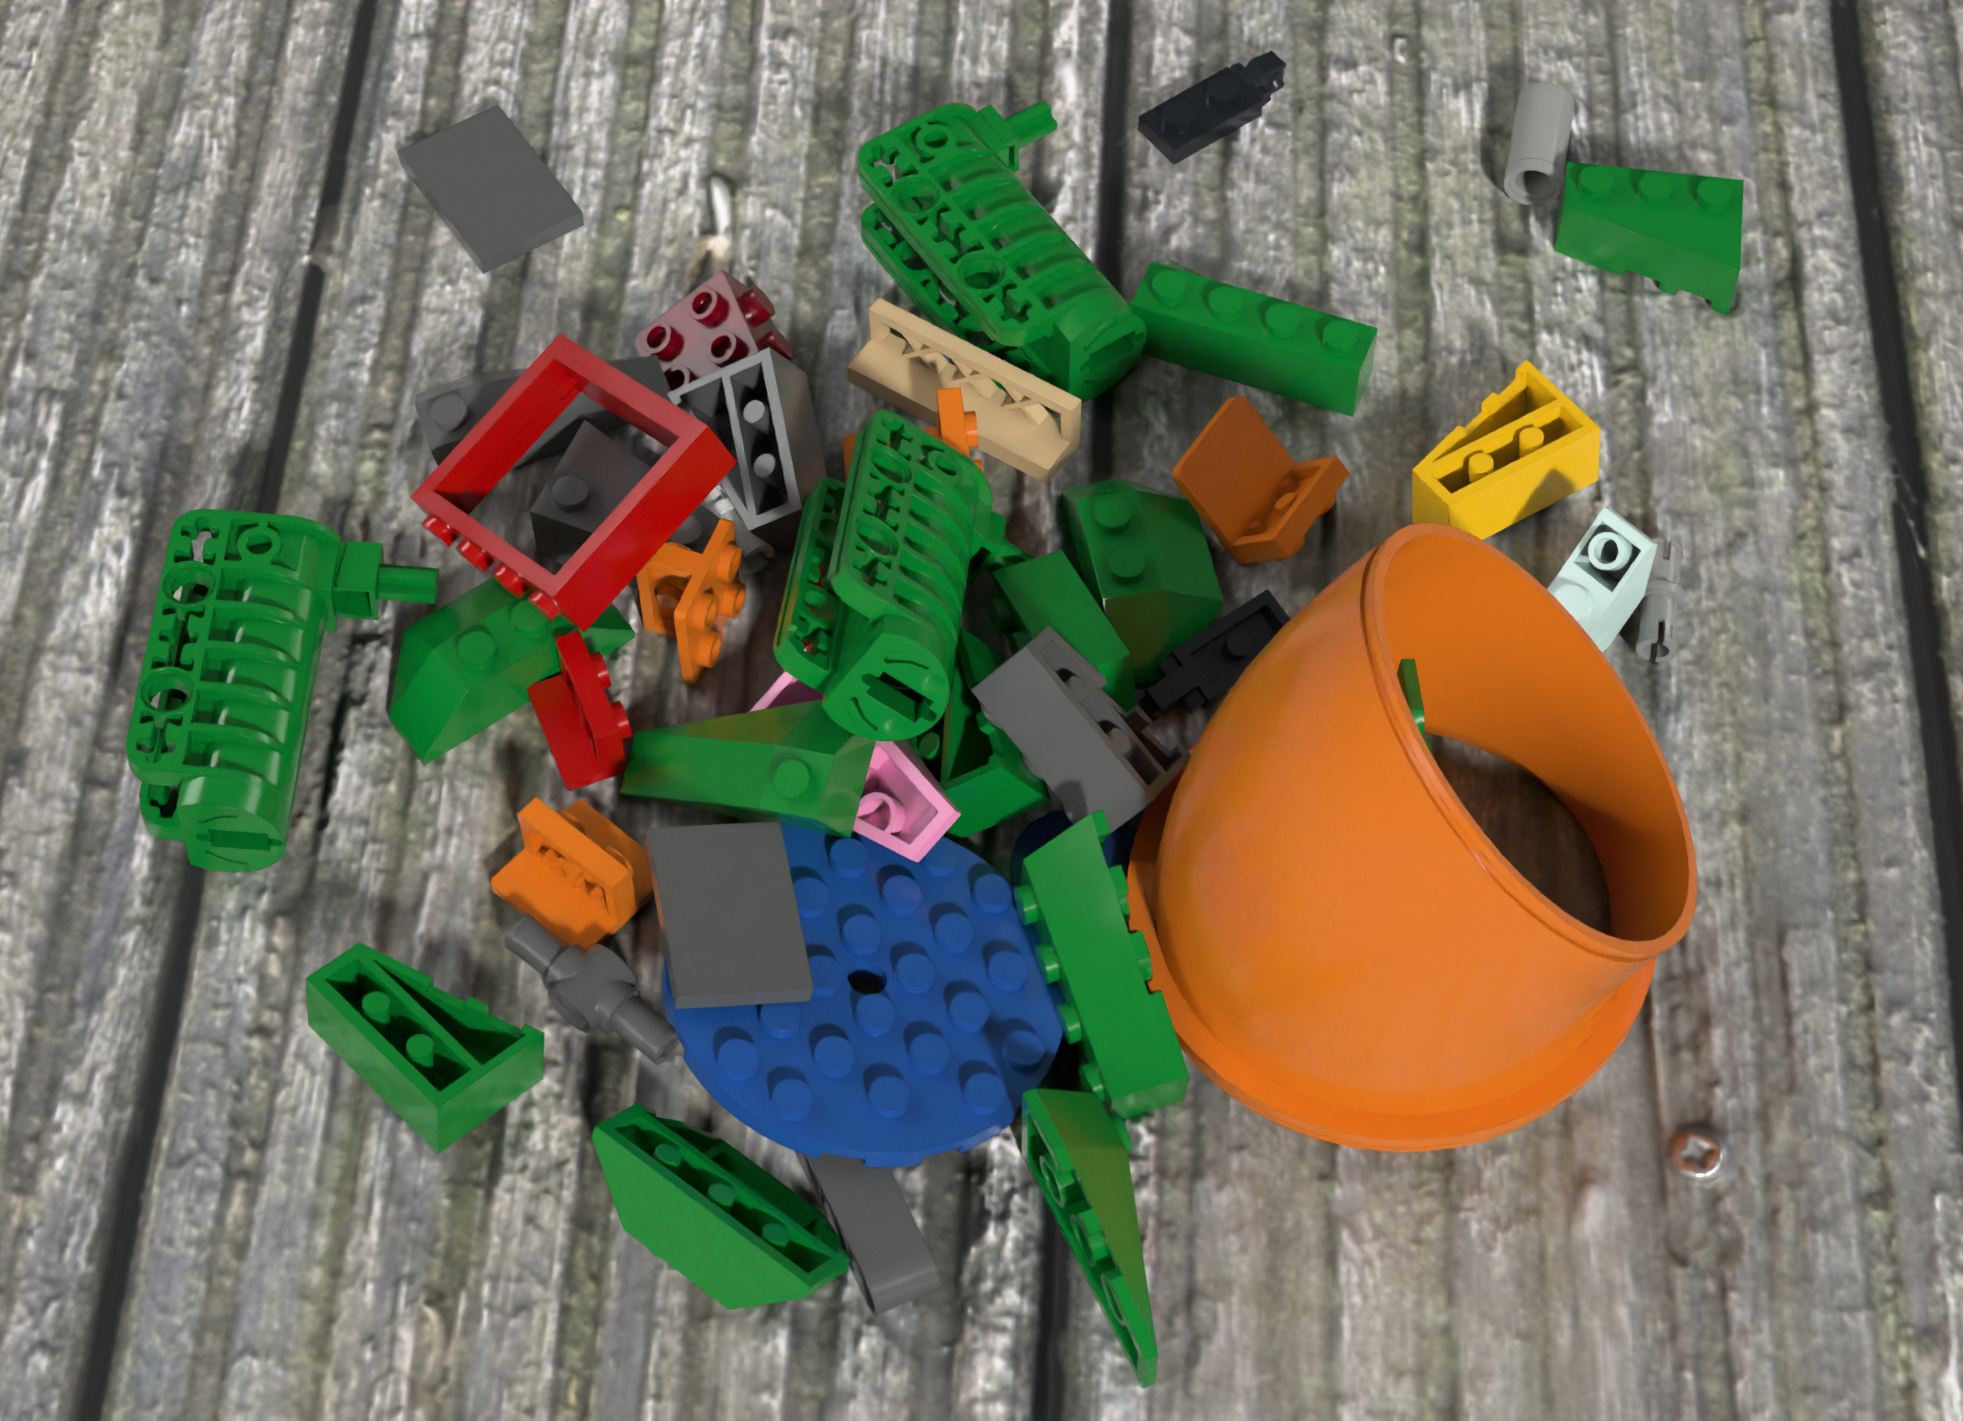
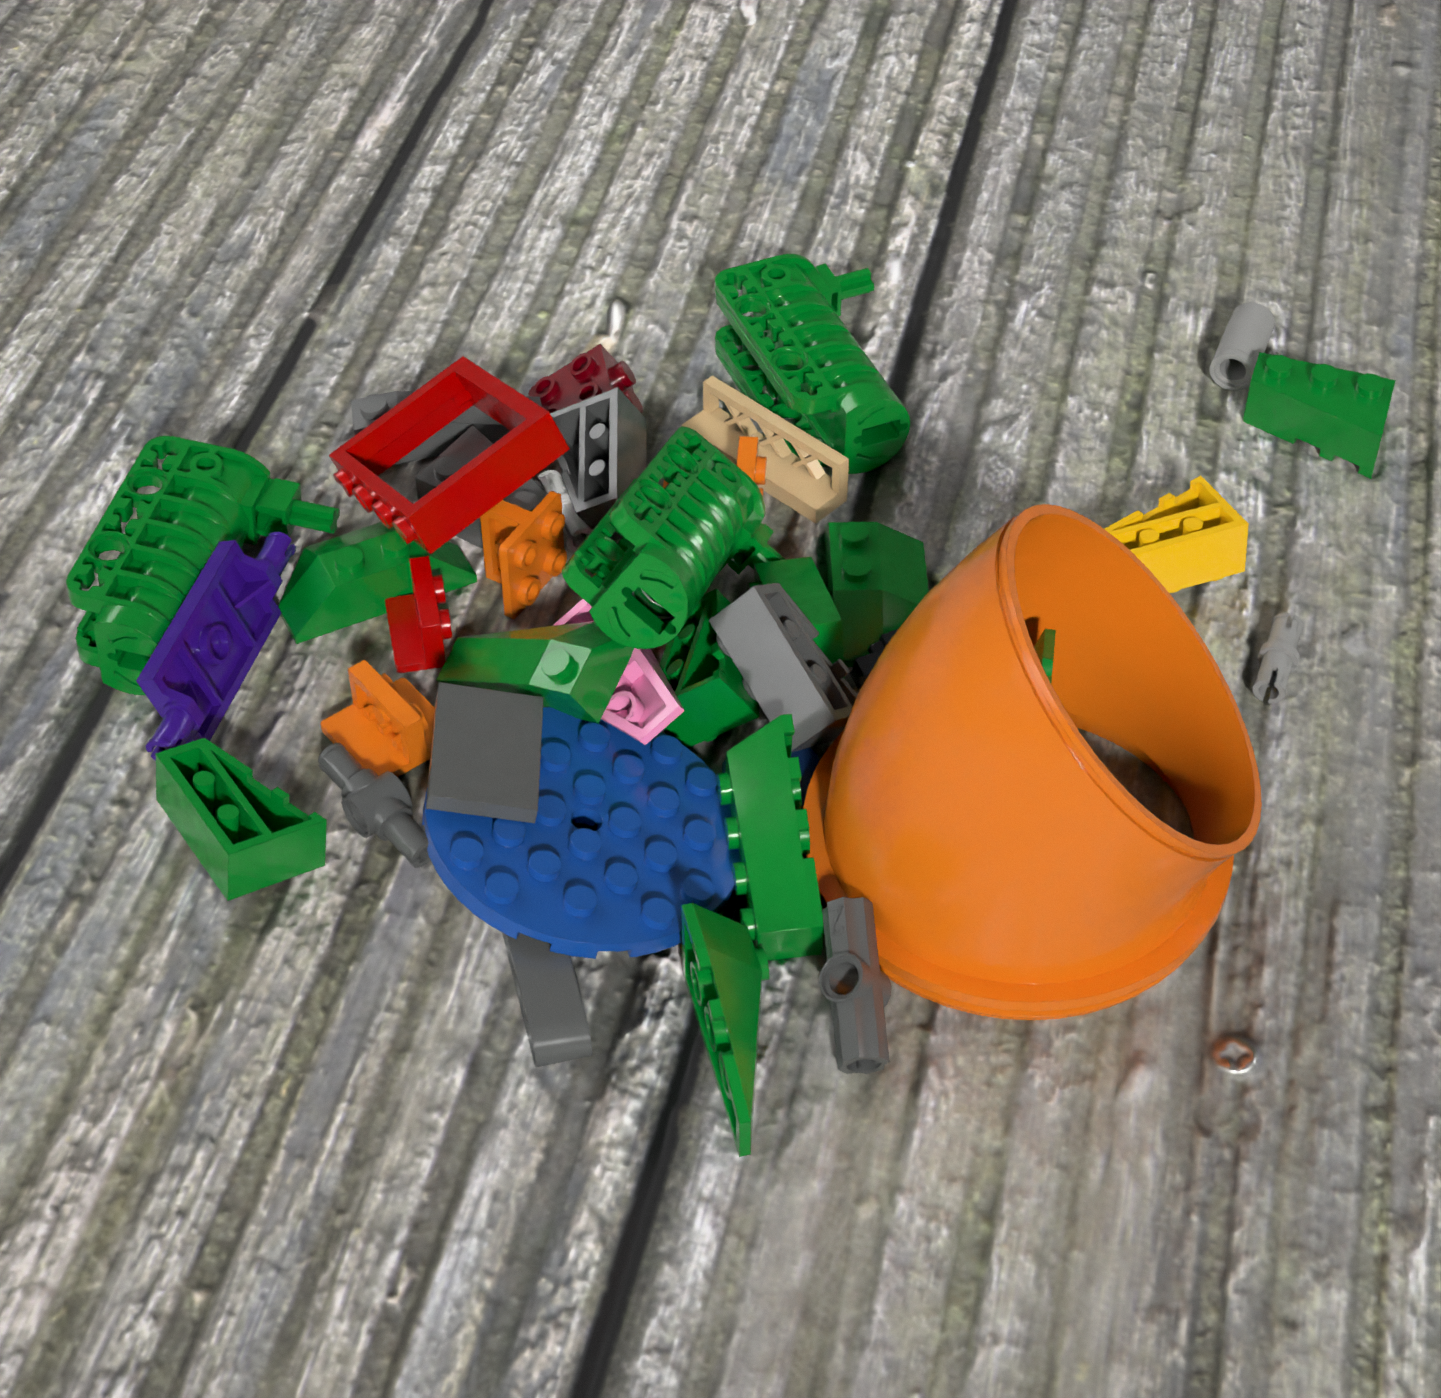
camera: 10 degrees right, 10 degrees down
dark grey tile [398,104,584,274] -> none
green wedge [591,1102,851,1310] -> none
green wedge [1131,258,1378,417] -> none
black hinge [1138,50,1286,164] -> none
orange bracket [1172,396,1350,565] -> none
light aqua slope [1547,507,1658,652] -> none
none -> dark purple plate [136,532,296,761]
none -> dark grey piece [819,897,892,1074]

